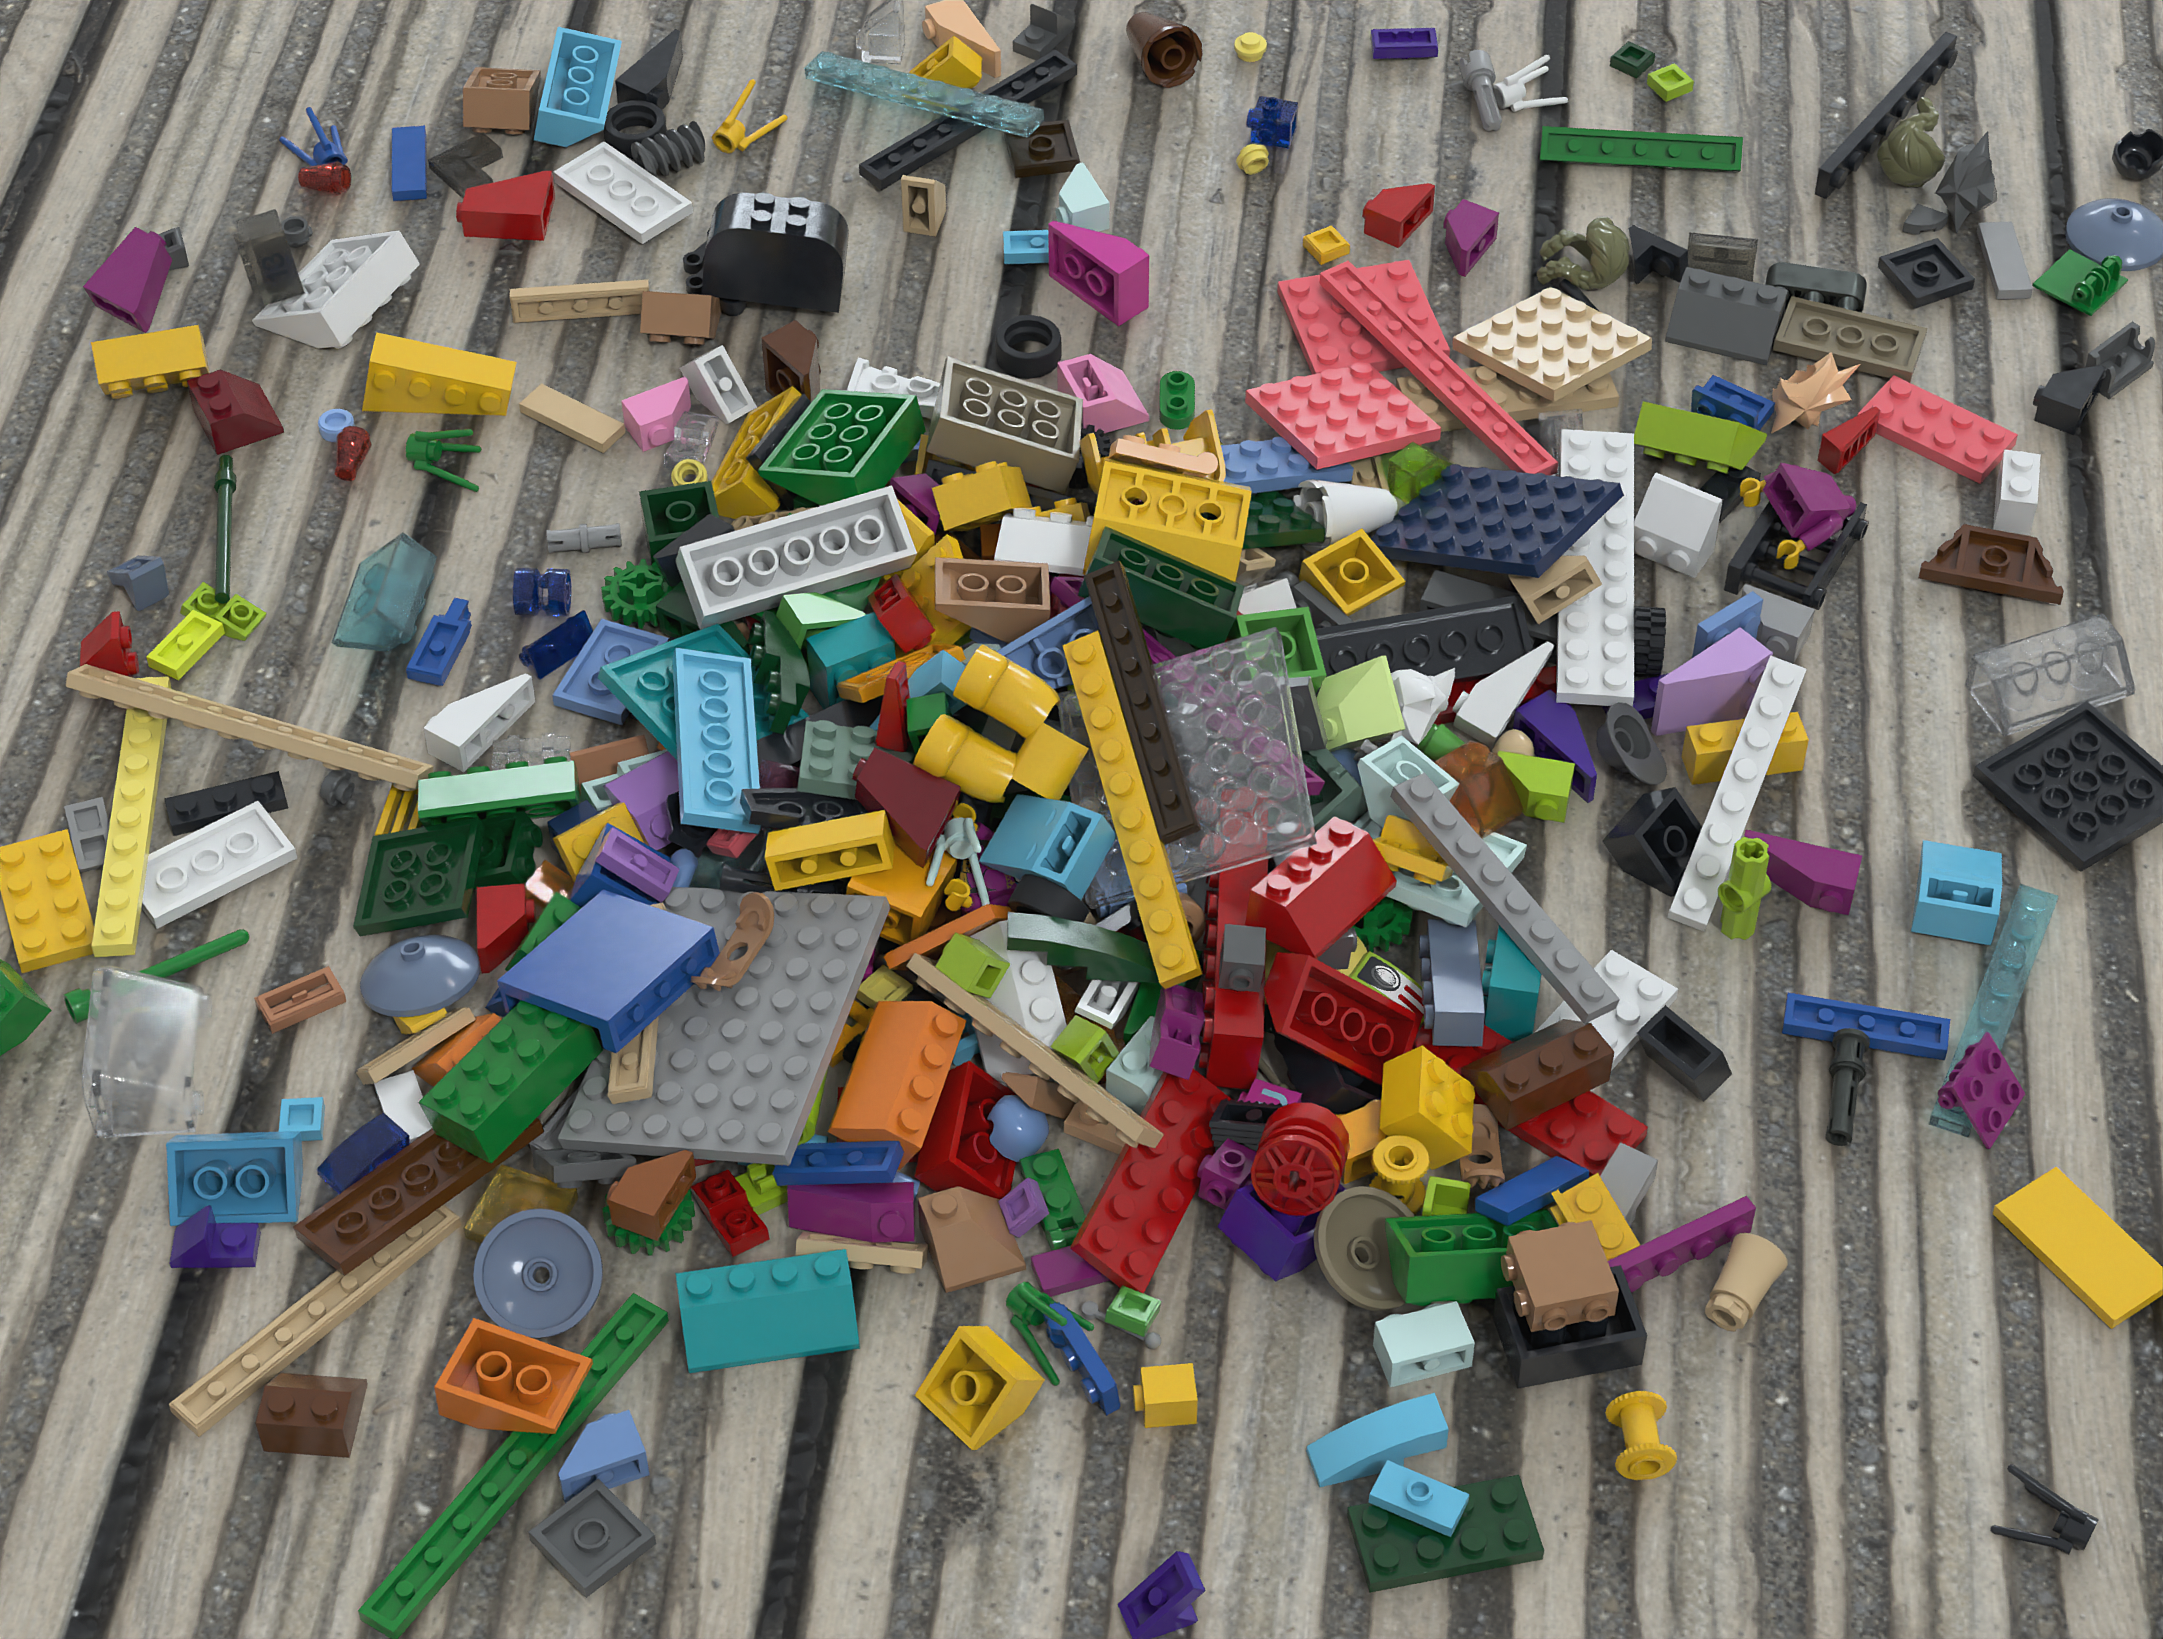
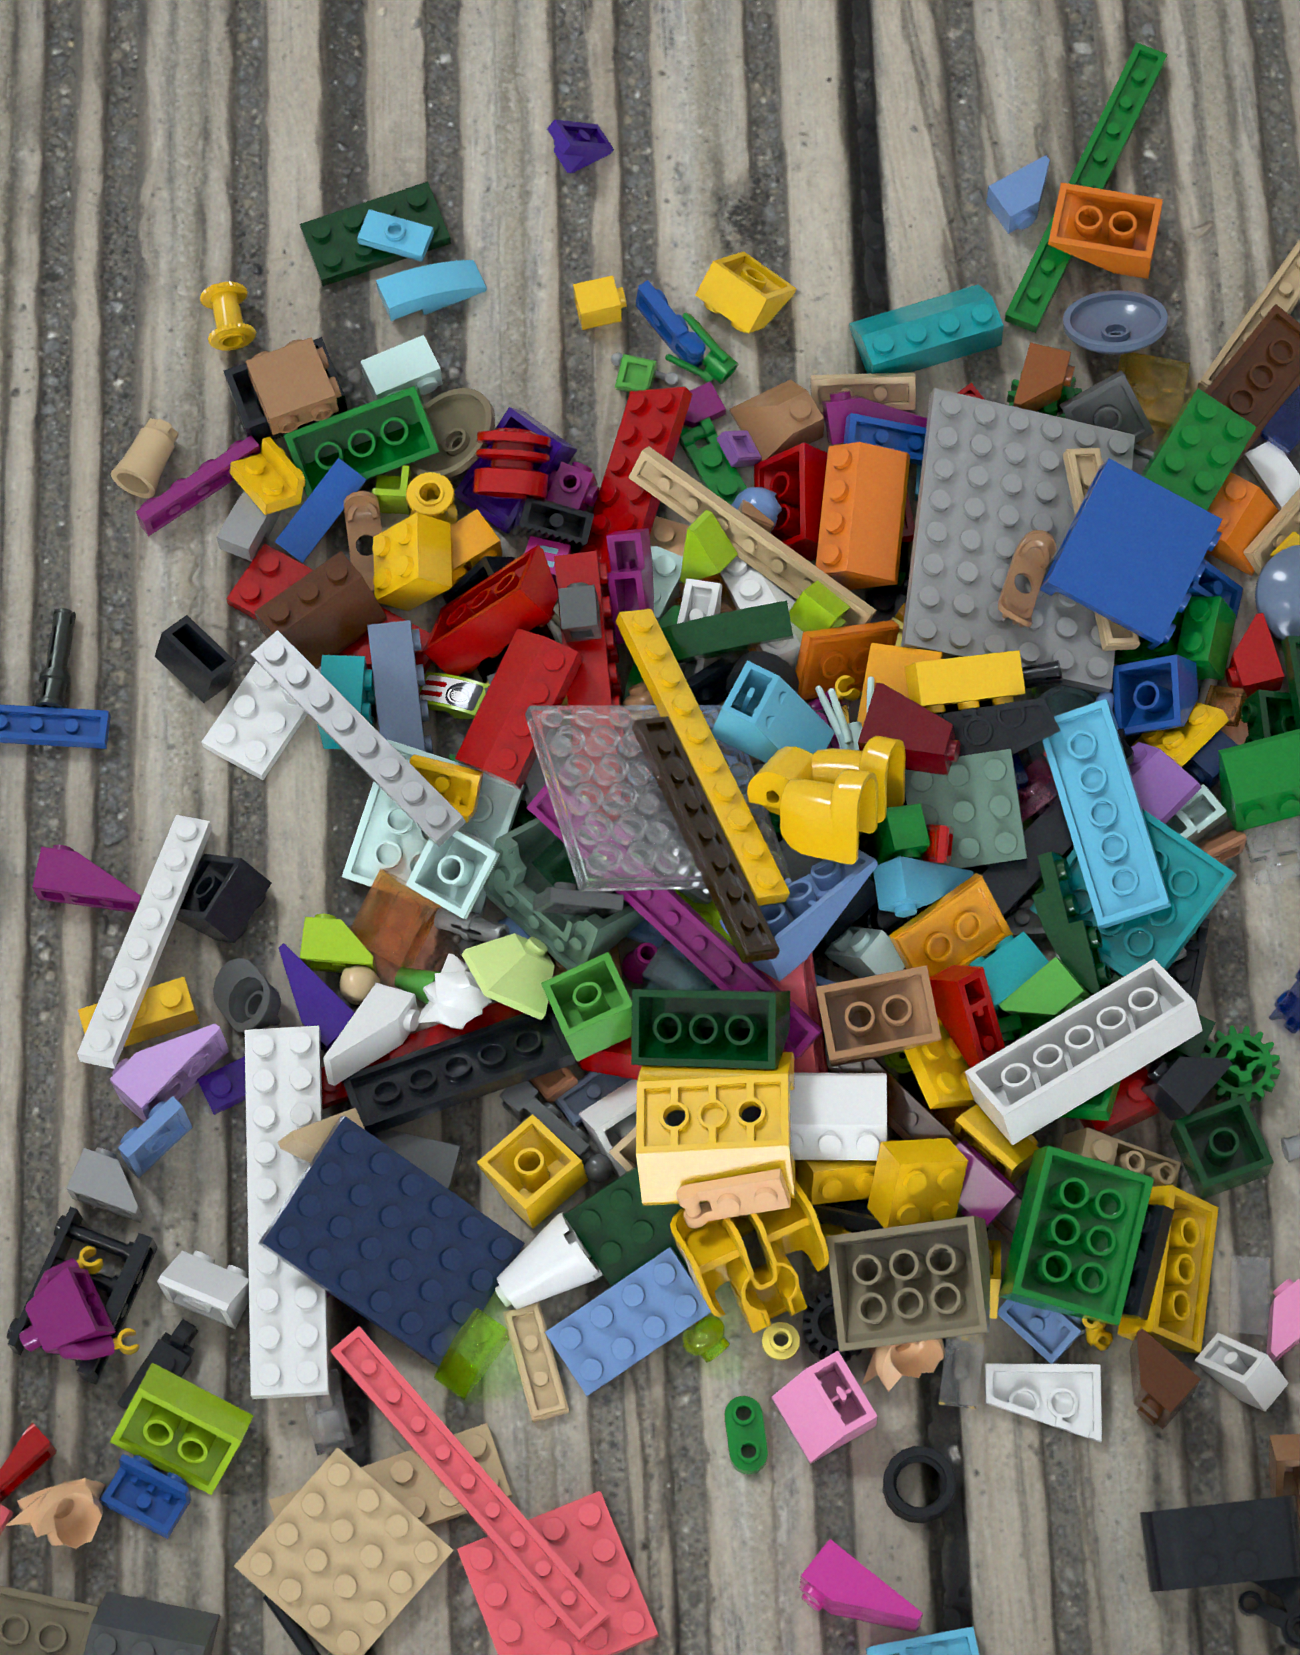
camera: 175 degrees right, 20 degrees up
reddish brown slope [255,1373,368,1458] -> none
dark grey plate [528,1479,656,1598] -> none
medium blue plate [552,619,669,725] -> none
medium lavender plate [594,827,679,903] -> none
light yellow plate [671,459,708,486] -> none
coral plate [1245,362,1441,470] -> none
black tyre [1634,606,1666,675] -> none
lime piece [1718,837,1771,940] -> none

